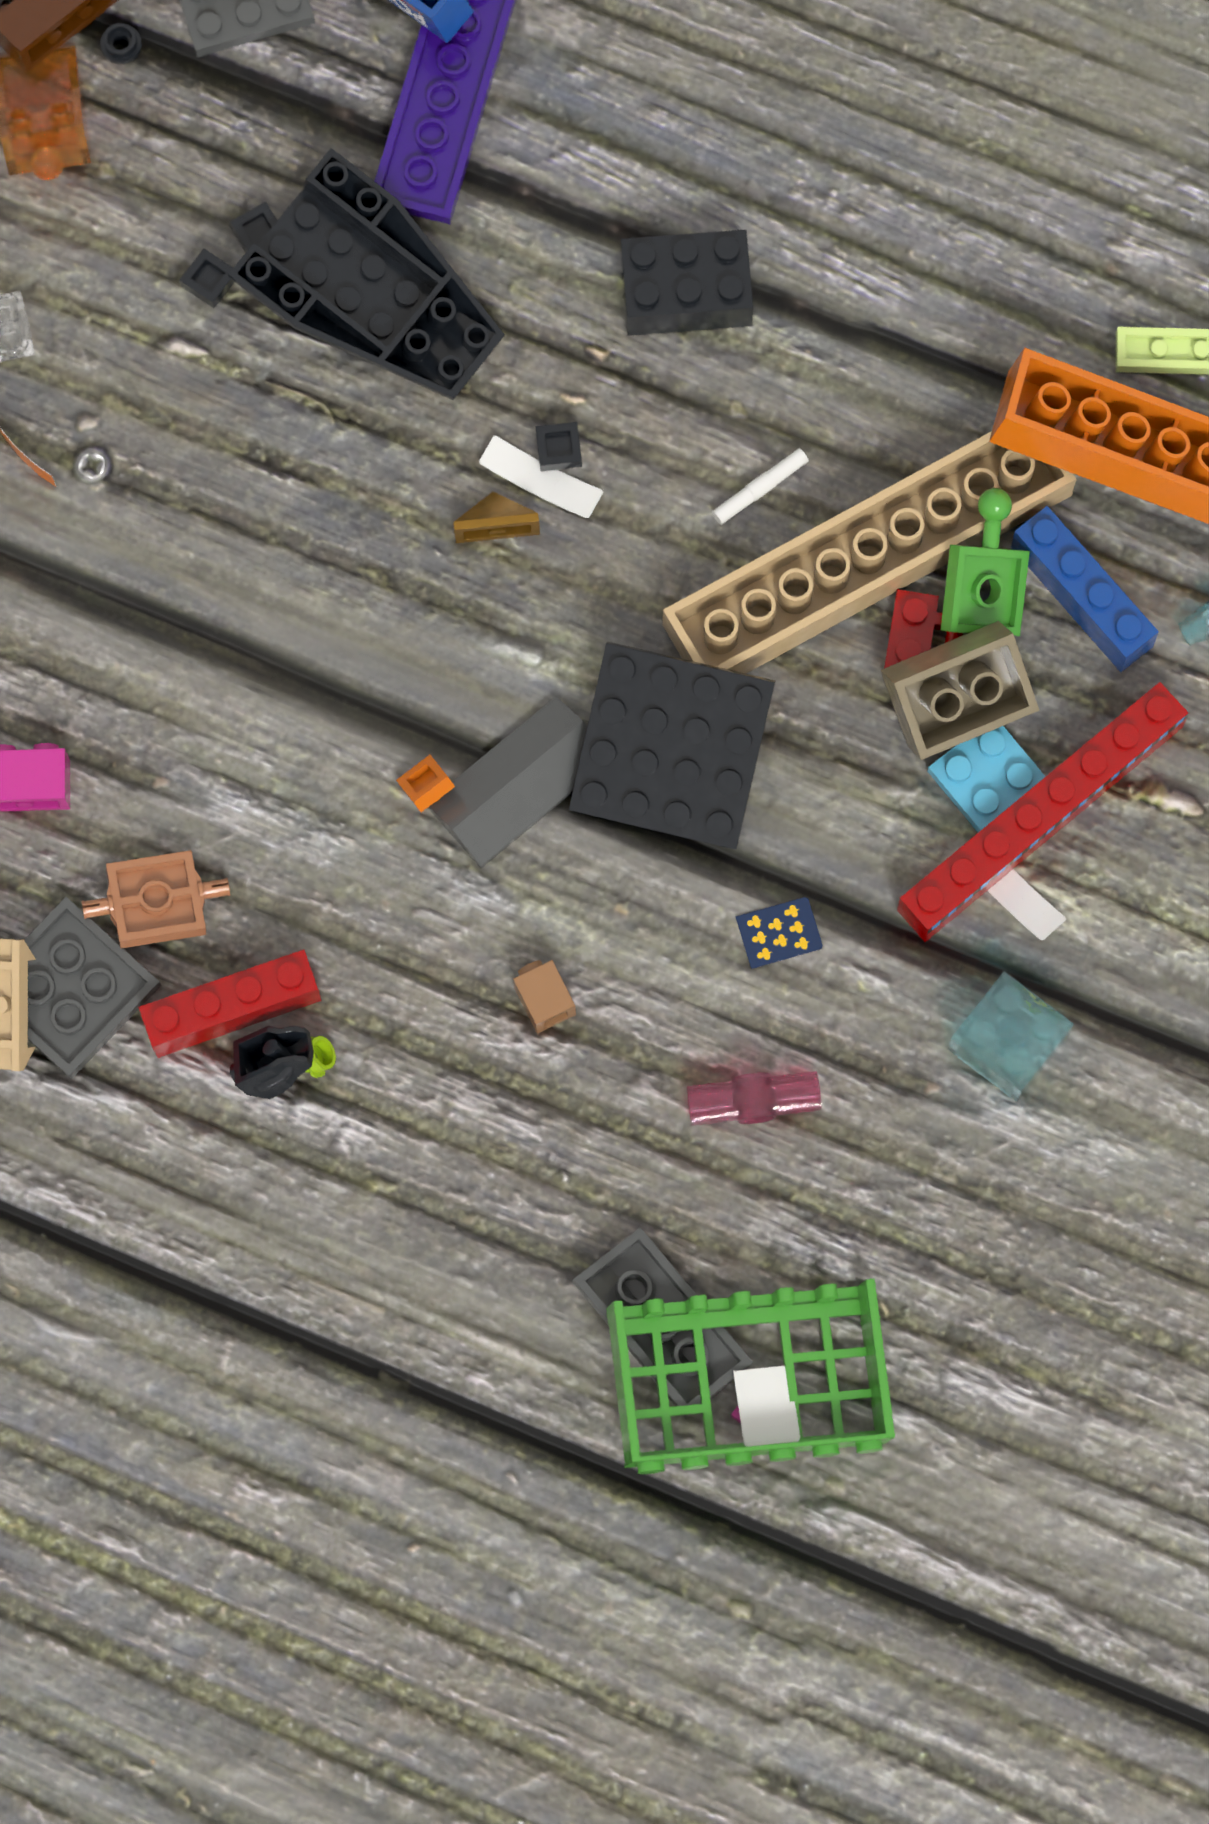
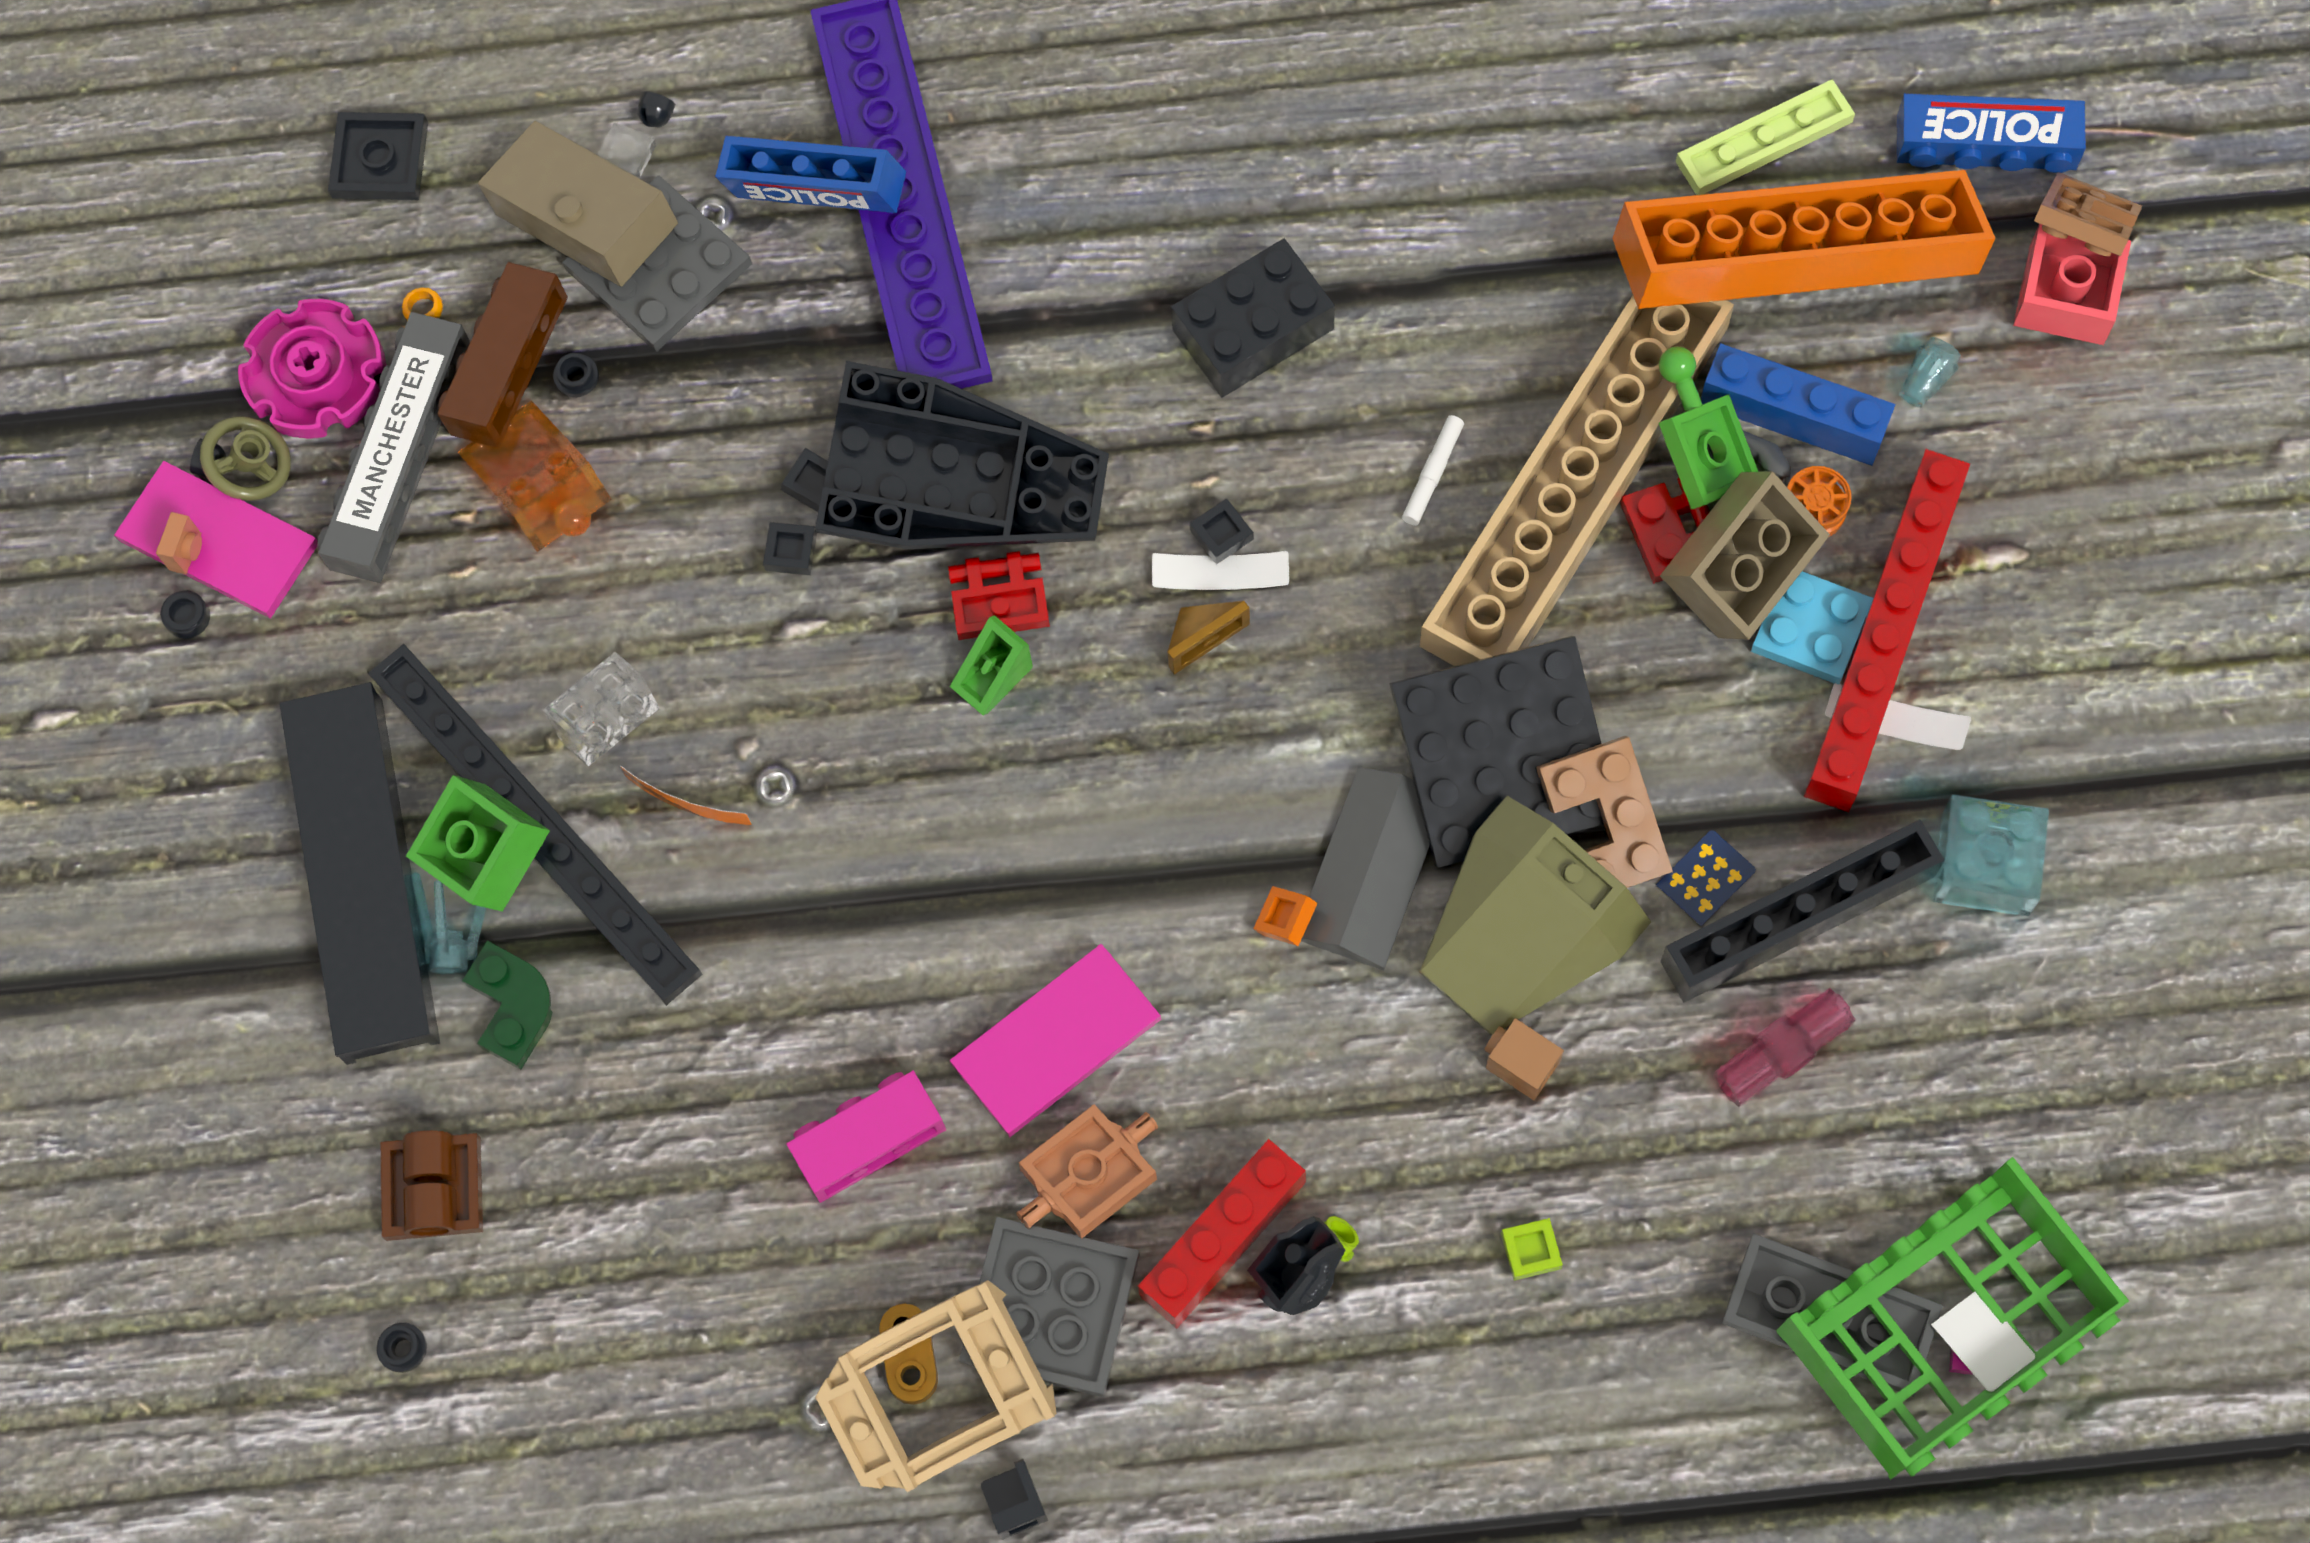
camera: 25 degrees left, 5 degrees down
none -> red plate [948,551,1050,640]
none -> bright green slope [950,615,1033,716]
none -> dark pink tile [950,943,1161,1138]
none -> olive wedge [1419,796,1651,1035]
none -> lime plate [1501,1218,1563,1281]
none -> plate [1536,736,1673,888]
none -> black brick [1660,819,1945,1003]
none -> dark grey arm [1743,431,1791,483]
none -> orange wheel [1787,466,1852,537]

